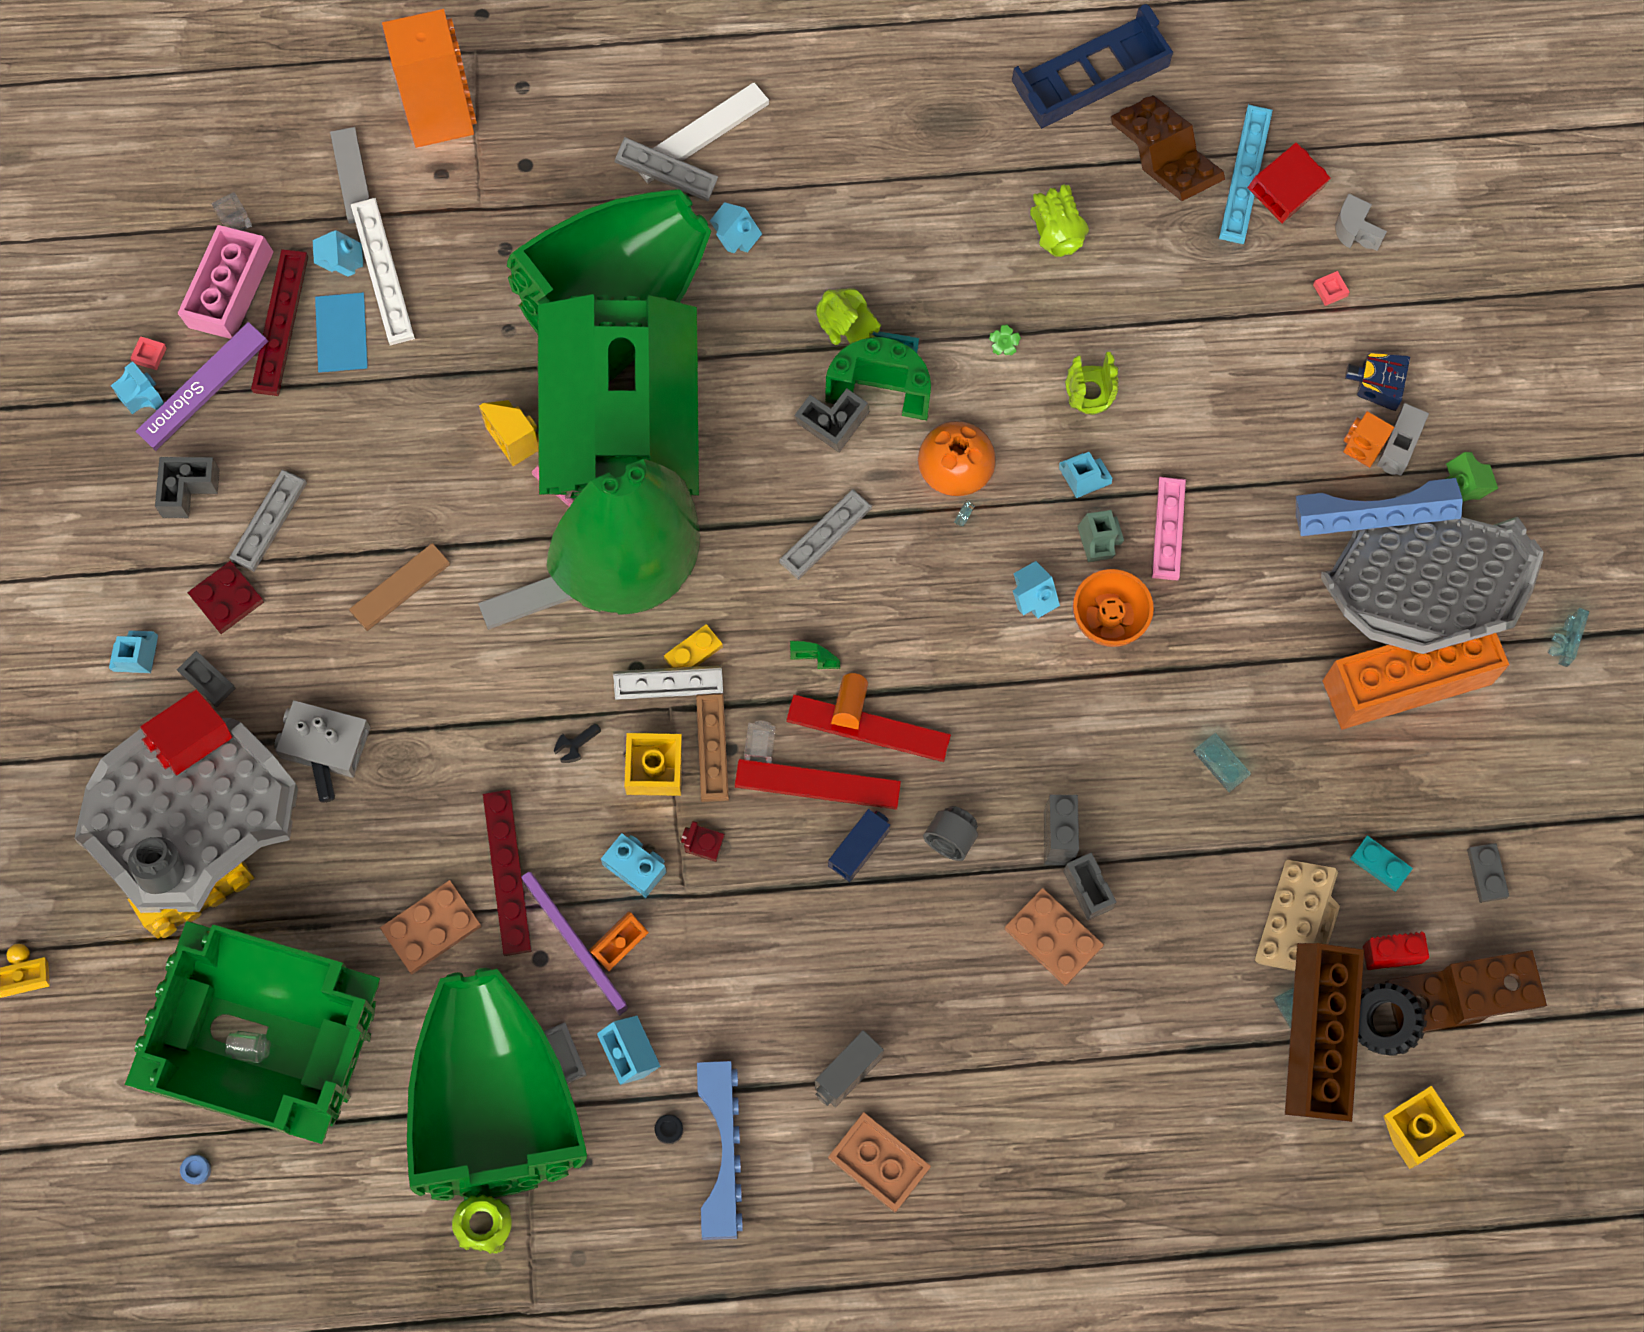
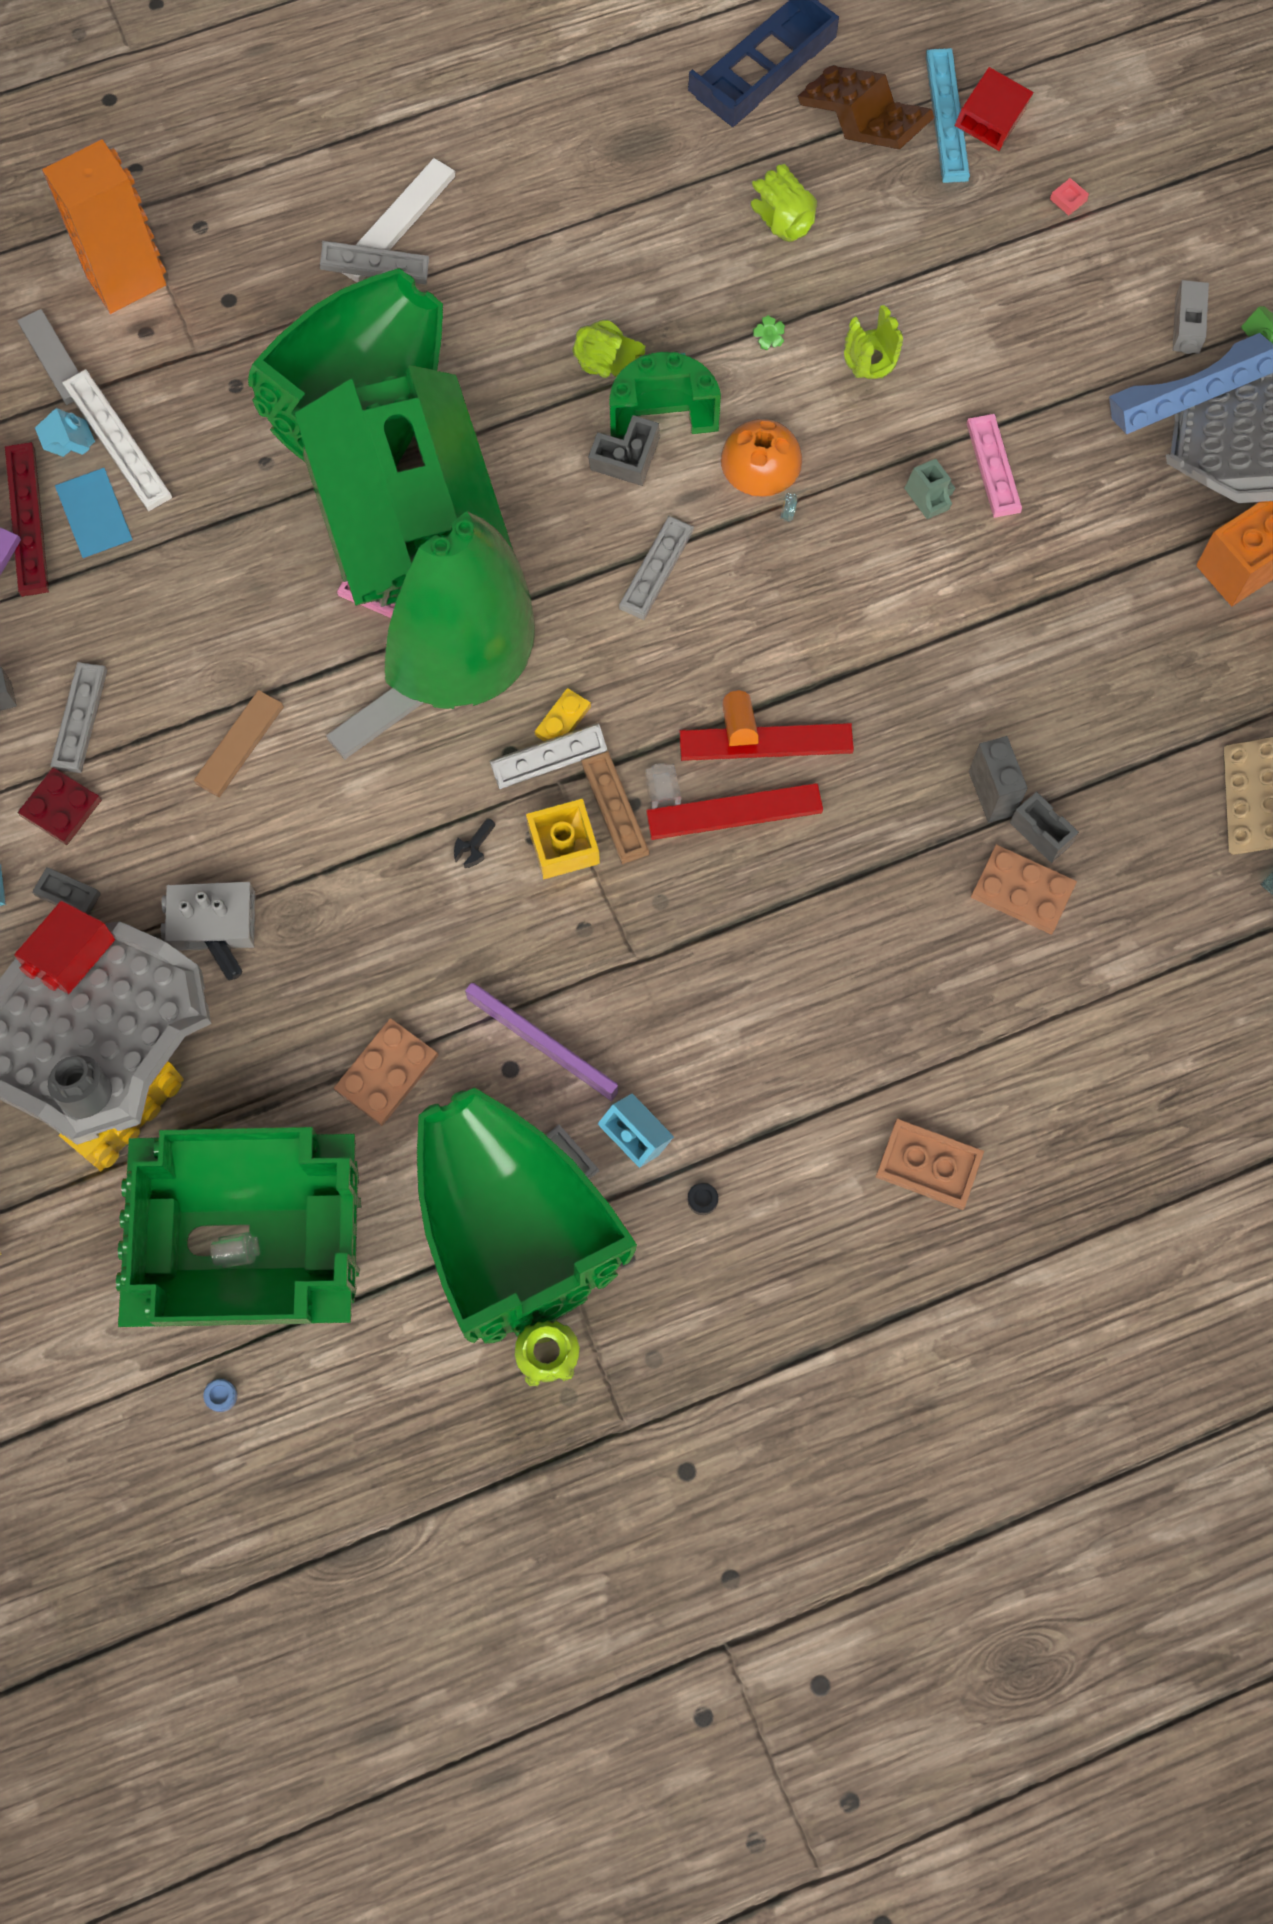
camera: 15 degrees left, 0 degrees up
yellow slope [479,400,538,466] -> none
dark red plate [483,790,532,956] -> none
orange brick [588,911,649,972] -> none
medium azure brick [601,833,666,898] -> none
dark red bracket [681,821,725,862] -> none
medium blue arch [697,1061,743,1240] -> none
medium azure brick [710,202,762,253] -> none
green slope [790,641,840,669] -> none
dark grey brick [815,1030,884,1108] -> none
dark blue brick [828,809,890,882] -> none
dark grey piece [923,806,978,861] -> none
medium azure brick [1013,561,1060,618] -> none
medium azure brick [1059,452,1112,498] -> none
orange piece [1073,569,1154,647] -> none
clear light blue plate [1193,733,1251,793] -> none
light grey brick [1335,194,1387,251] -> none
orange brick [1343,411,1395,468] -> none
dark blue torso [1345,353,1410,411] -> none

